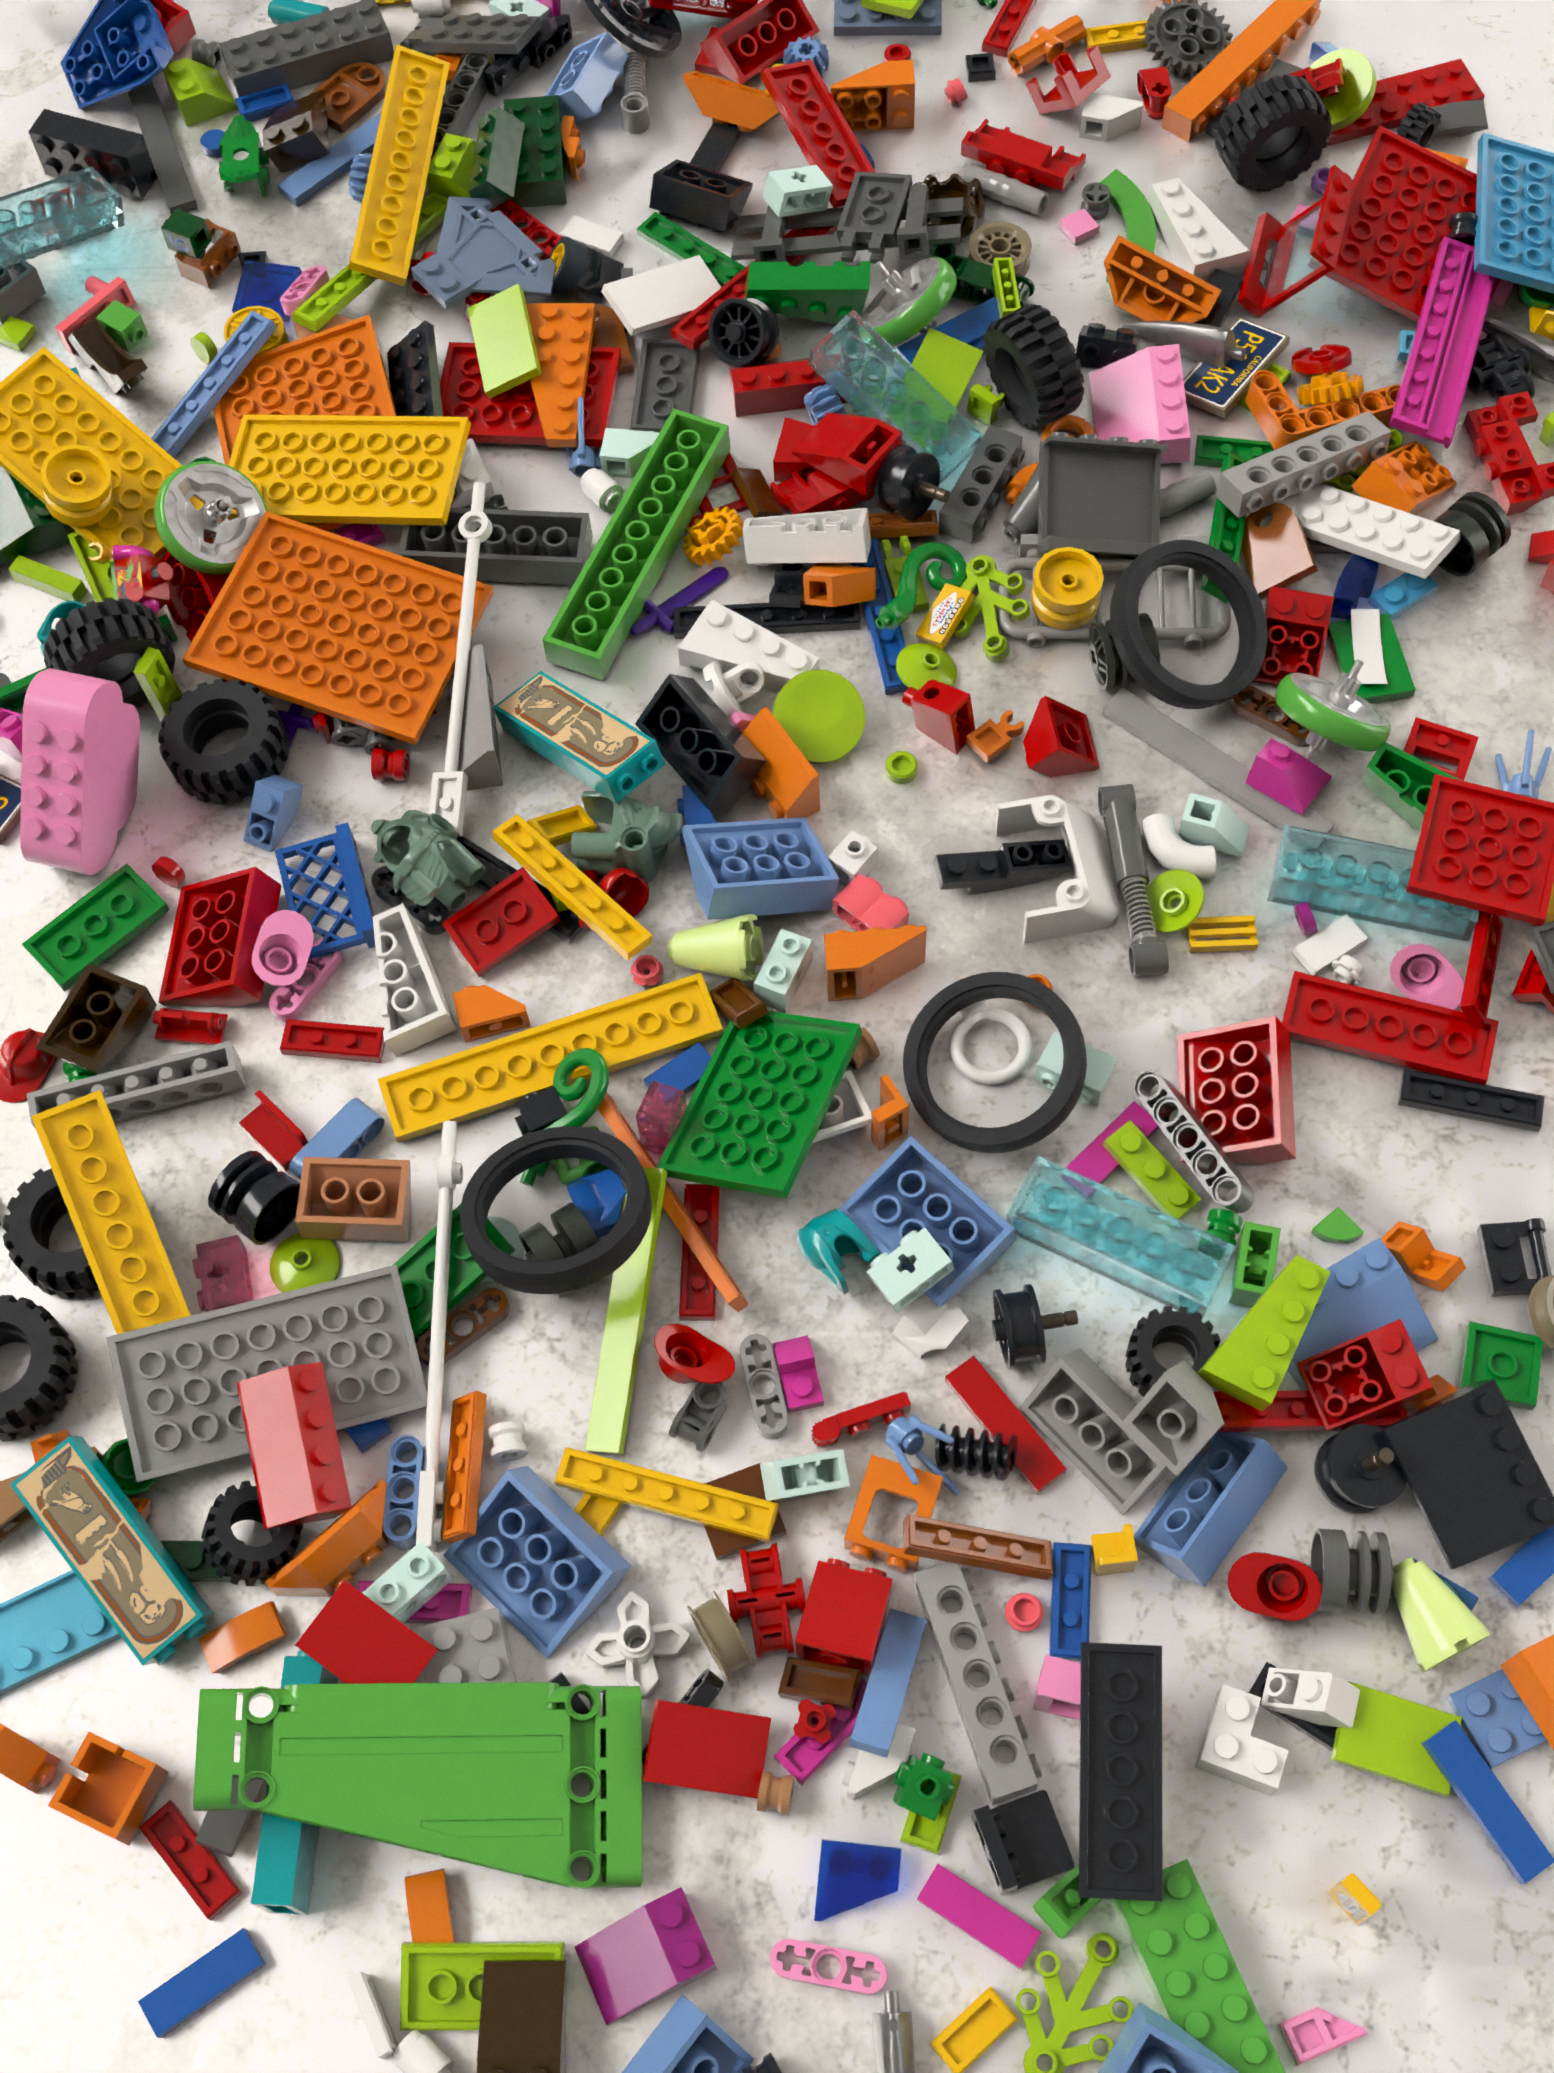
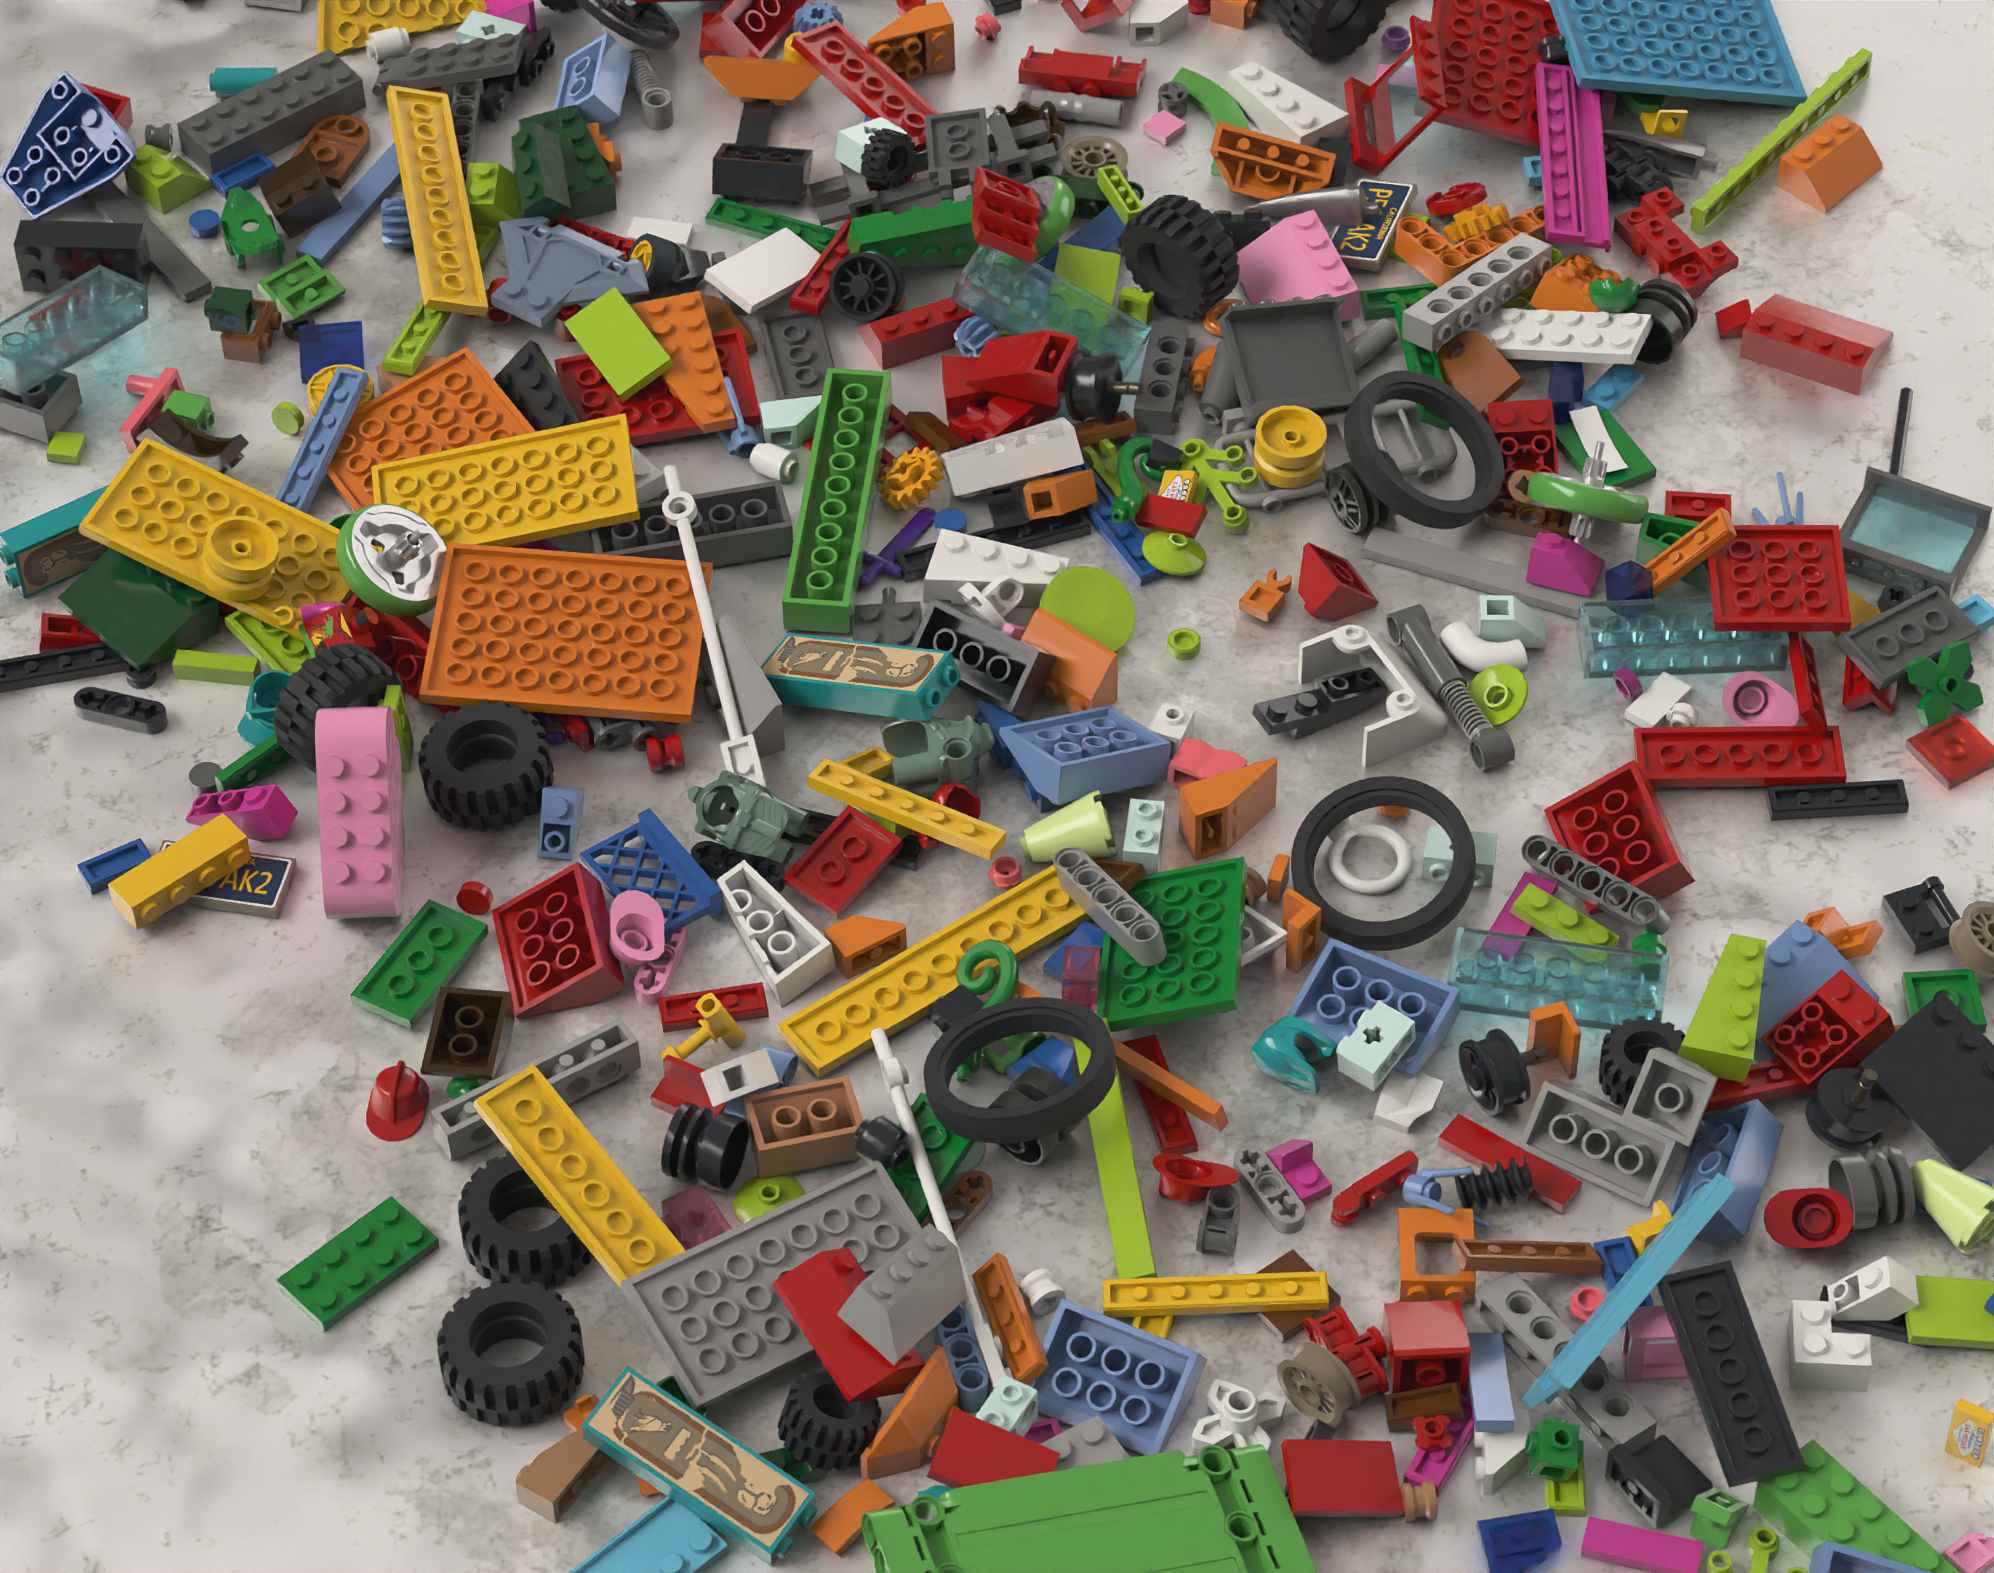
camera: 20 degrees left, 15 degrees down
red hinge [152,1008,228,1045] -> none
bright pink beam [280,266,330,316] -> none
light aqua brick [760,1449,850,1501] -> none
red torso [902,679,975,755] -> none
yellow tile [1187,915,1259,953] -> none
bright green brick [1229,1221,1281,1307] -> none
bright green tile [1311,1207,1364,1243] -> none
none -> bright green slope [257,254,346,320]
none -> yellow bar [659,993,746,1061]
none -> white slope [700,1048,779,1107]
none -> light grey slope [837,1223,968,1365]
none -> dark grey plate [853,587,922,647]
none -> black head [854,1116,910,1170]
none -> black tyre [861,128,917,188]
none -> blue tile [934,508,967,535]
none -> red slope [972,166,1041,264]
none -> light grey beam [1053,846,1167,966]
none -> red tile [1134,493,1208,539]
none -> black tile [1145,438,1183,469]
none -> orange tile [1267,853,1290,904]
none -> medium nougat wheel [1506,470,1534,502]
none -> medium azure plate [1521,1173,1736,1409]
none -> orange panel [1526,1001,1581,1078]
none -> green hair [1588,277,1641,313]
none -> clear blue brick [1605,560,1654,618]
none -> orange tile [1621,507,1737,612]

